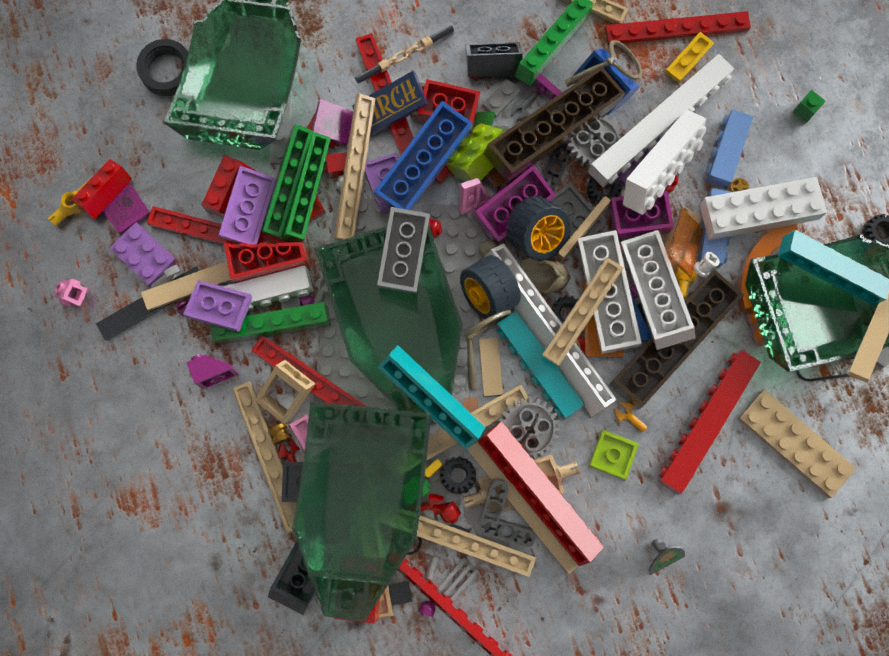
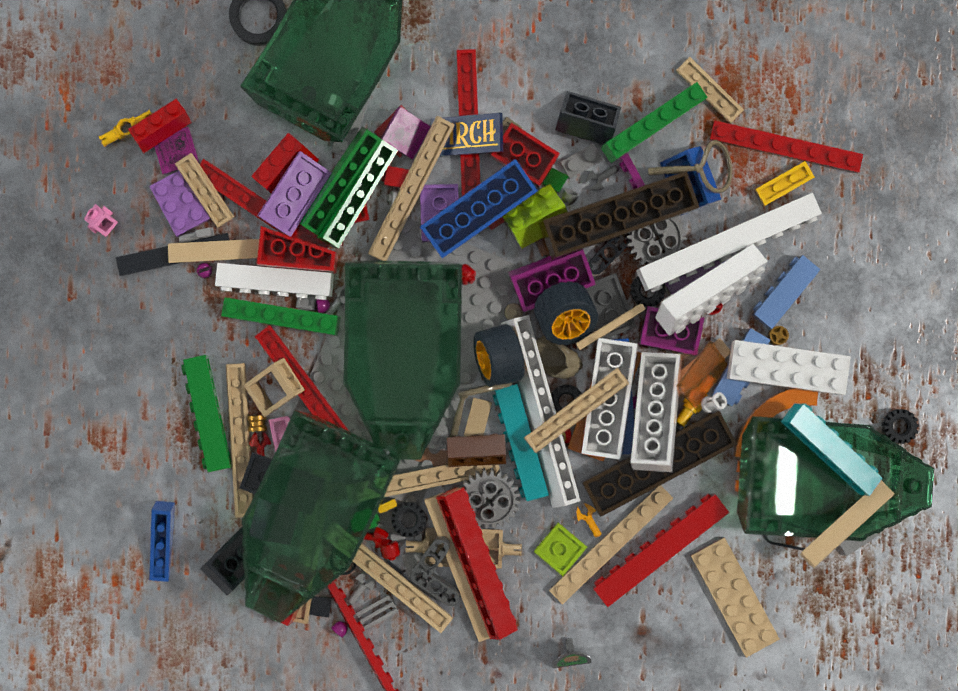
camera: 20 degrees right, 10 degrees up
medium lavender plate [183,280,253,332] -> none
magenta slope [186,354,240,390] -> none
piece [355,25,454,84] -> none
light grey brick [377,207,430,294] -> none
teal brick [378,345,486,450] -> none
bright pink wing [458,178,490,215] -> none
green brick [793,89,826,122] -> none
none -> blue slope [149,501,175,582]
none -> tan tile [175,153,234,228]
none -> green brick [181,355,232,473]
none -> reddish brown brick [447,434,506,467]
none -> tan plate [549,485,673,605]

